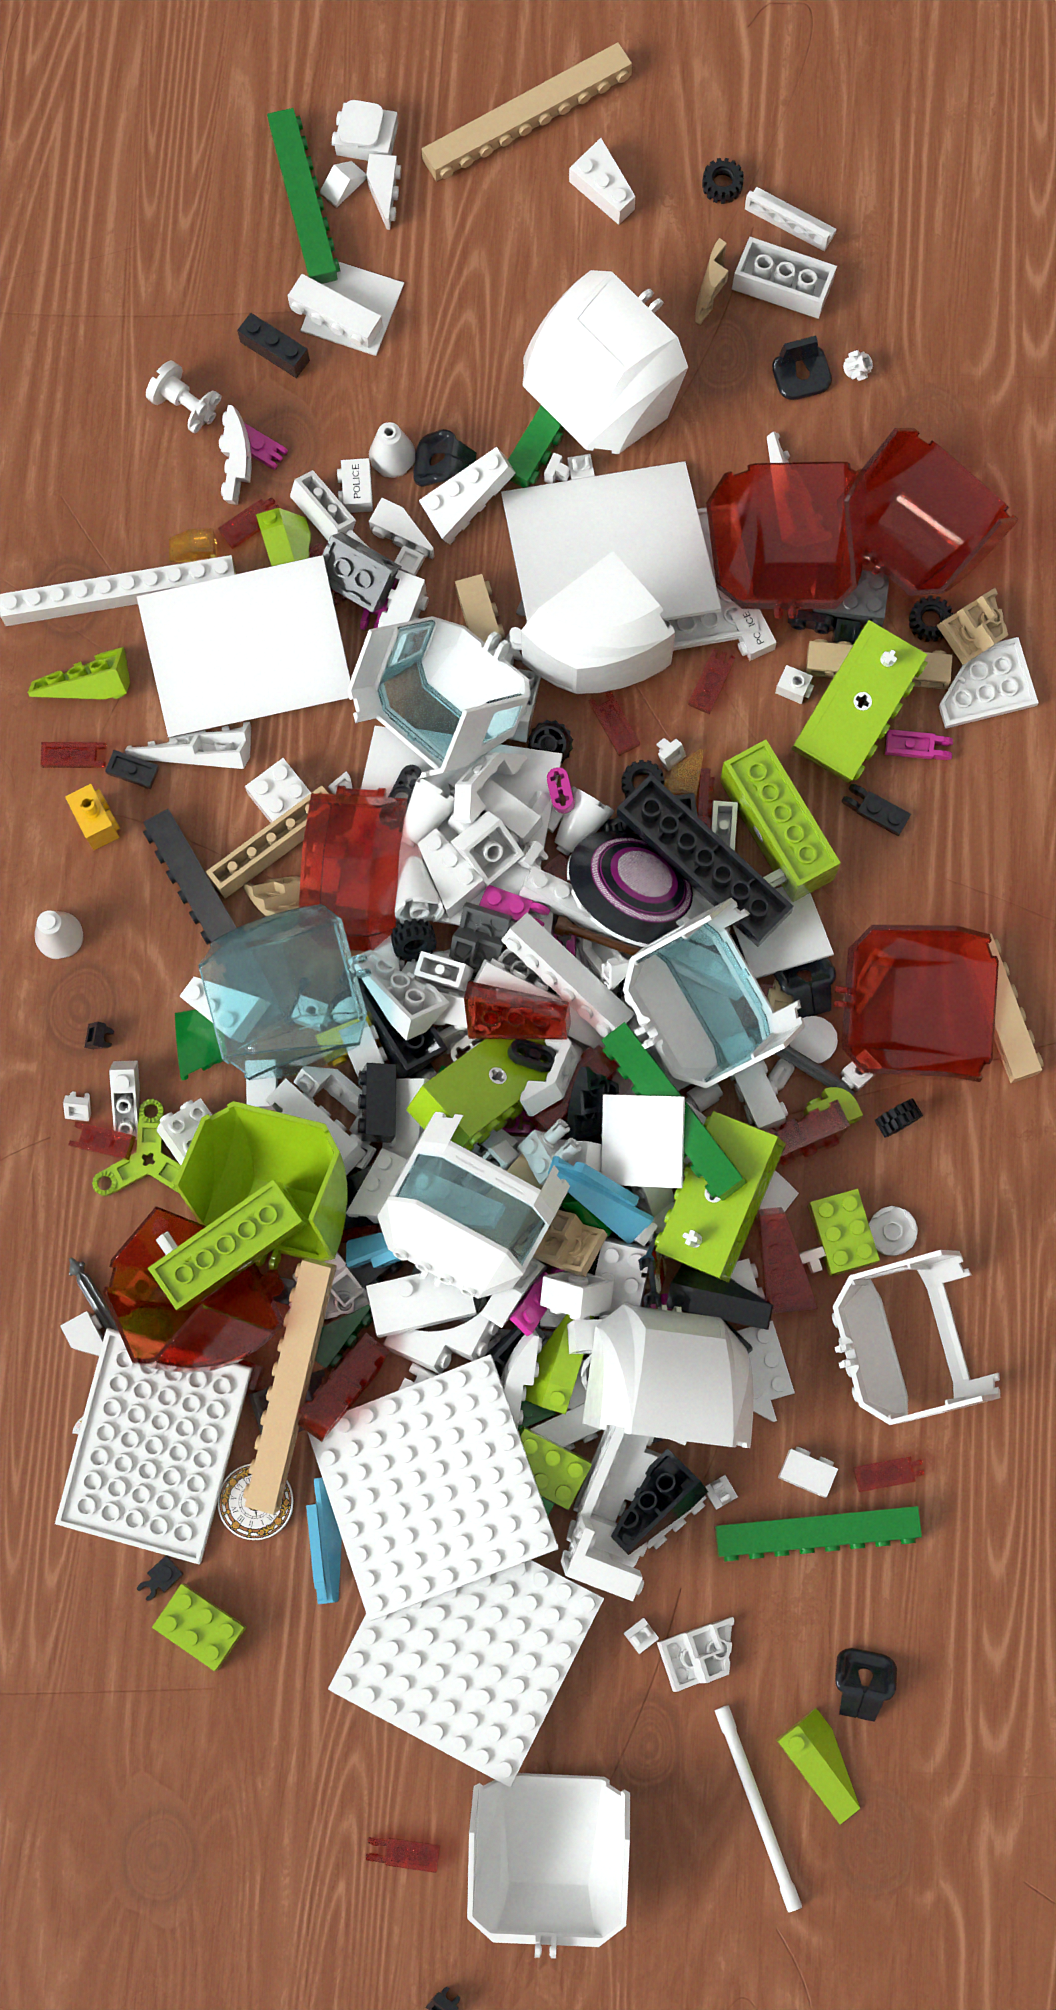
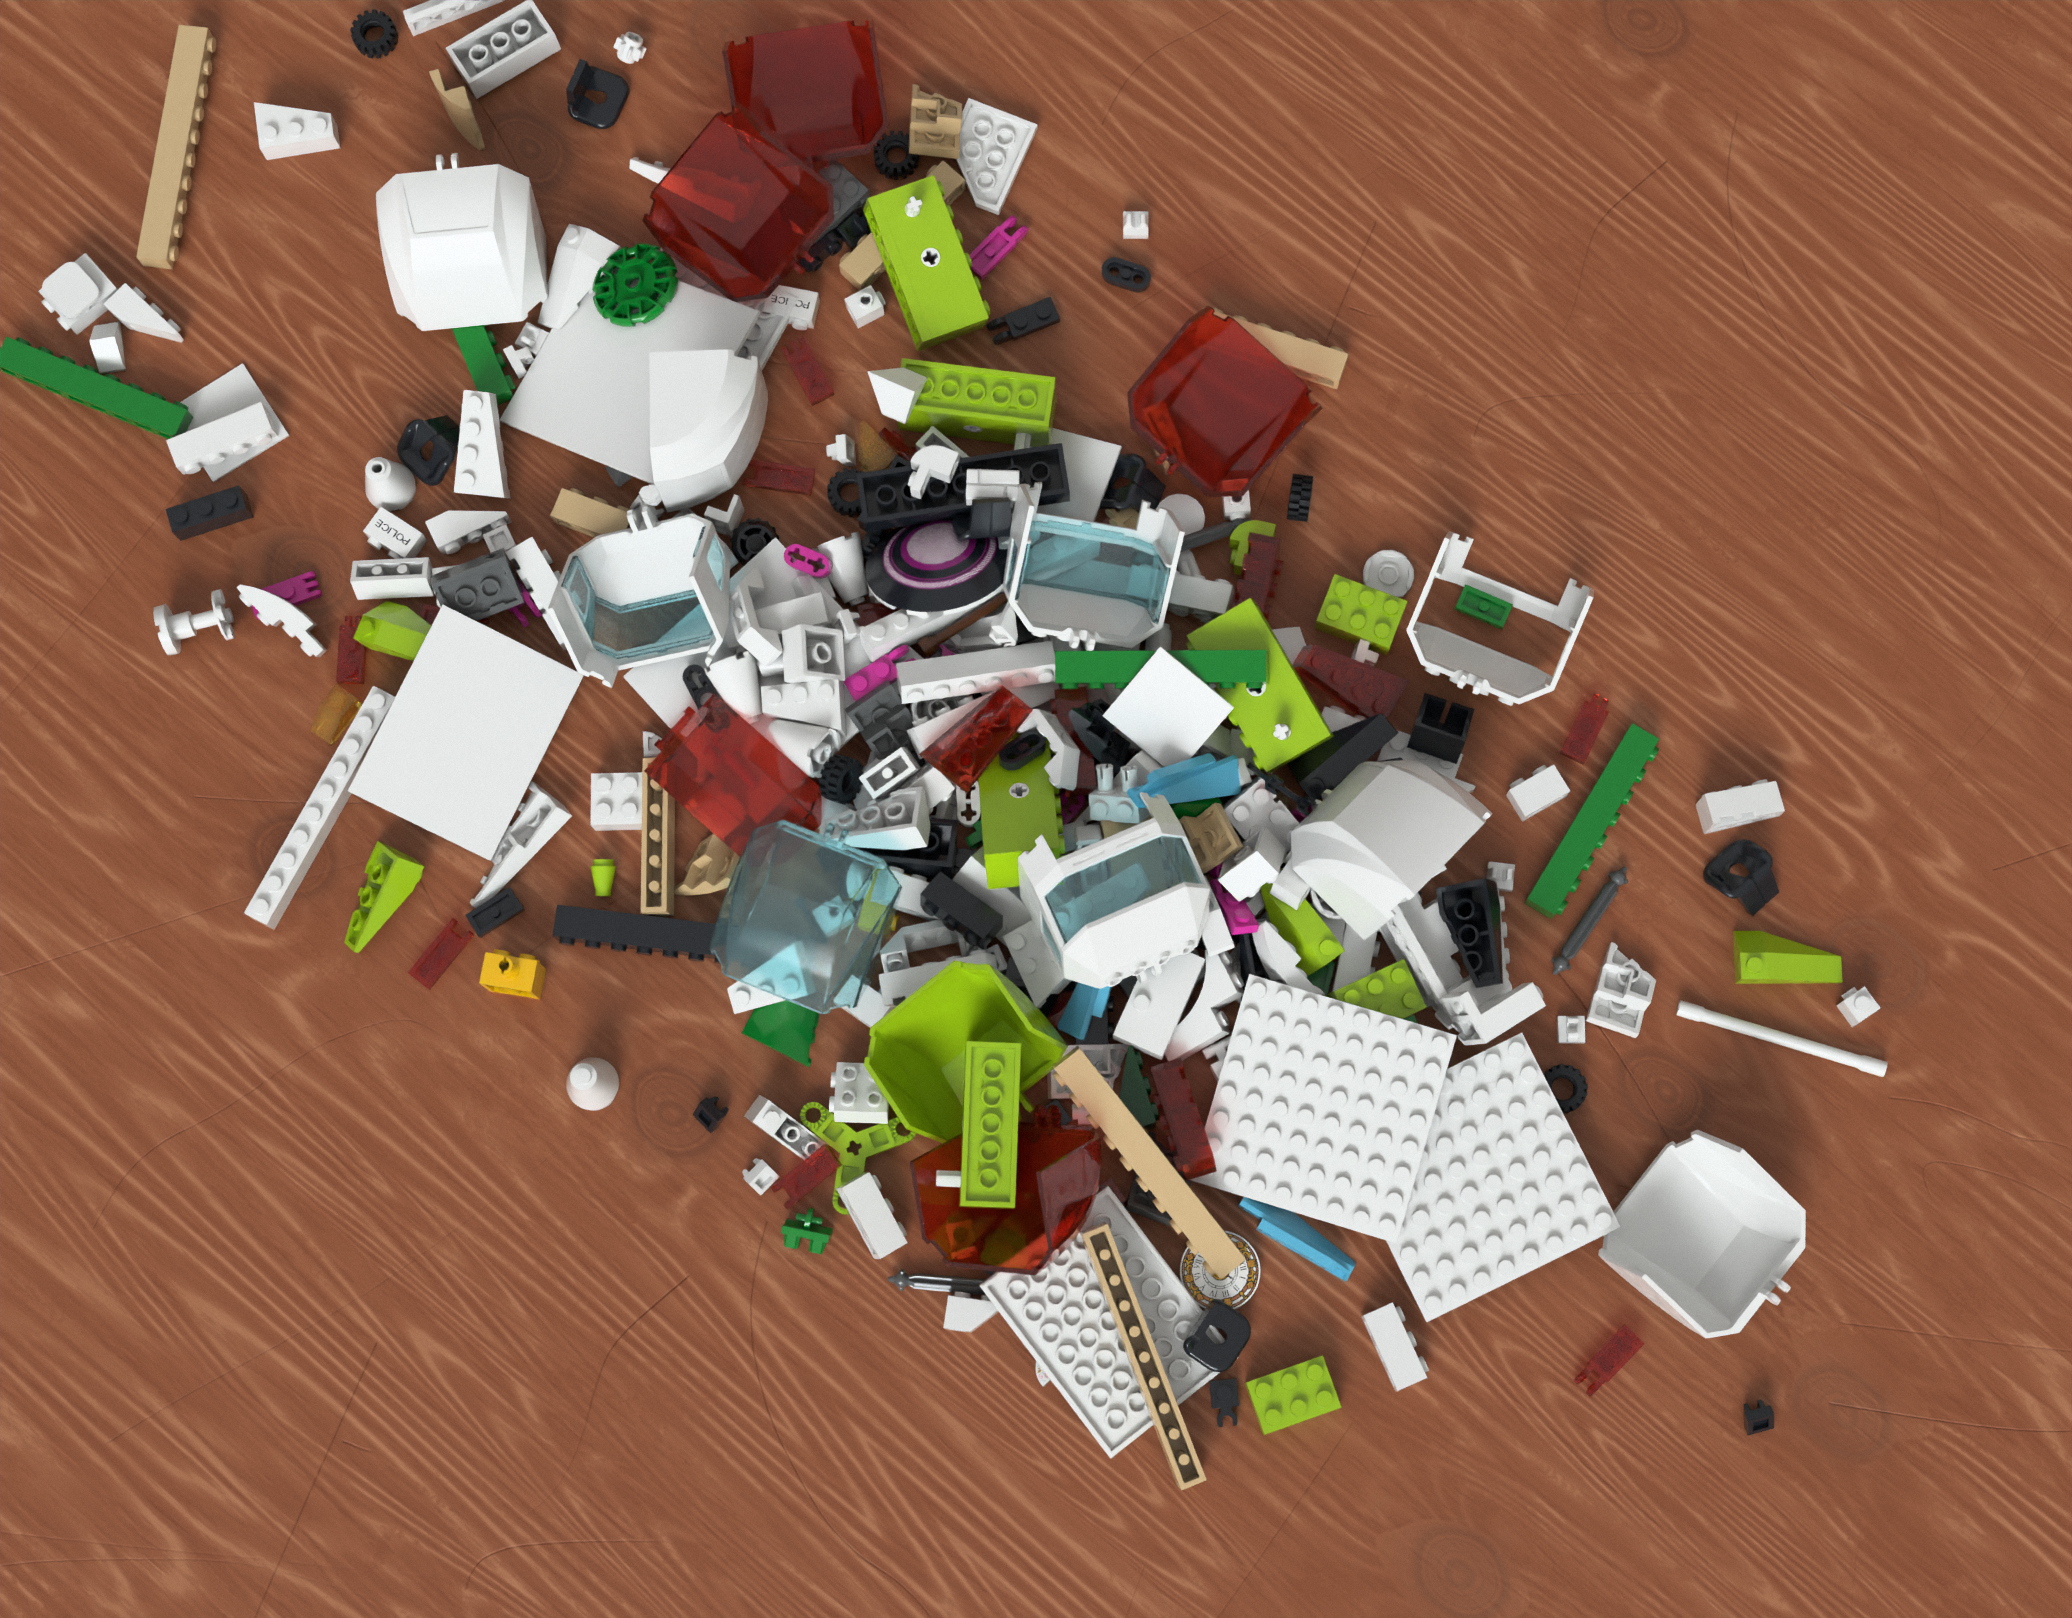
camera: 50 degrees left, 0 degrees up
none -> white wedge [538,224,621,330]
none -> lime cone [590,859,616,896]
none -> green plate [592,243,678,327]
none -> white panel [704,494,744,537]
none -> green hips [781,1207,833,1254]
none -> white brick [836,1172,907,1259]
none -> white slope [867,367,927,424]
none -> white brick [908,445,960,499]
none -> black piece [952,497,1012,542]
none -> white brick [966,469,1020,510]
none -> tan brick [1079,1222,1206,1491]
none -> black plate [1102,257,1151,293]
none -> white tile [1123,211,1148,239]
none -> black piece [1183,1299,1251,1372]
none -> white brick [1361,1302,1429,1392]
none -> black piece [1407,693,1474,764]
none -> green plate [1454,584,1513,630]
none -> black tyre [1543,1064,1588,1113]
none -> dark grey wheel [1551,866,1628,975]
none -> white wedge [1696,779,1785,834]
none -> white brick [1836,986,1880,1027]

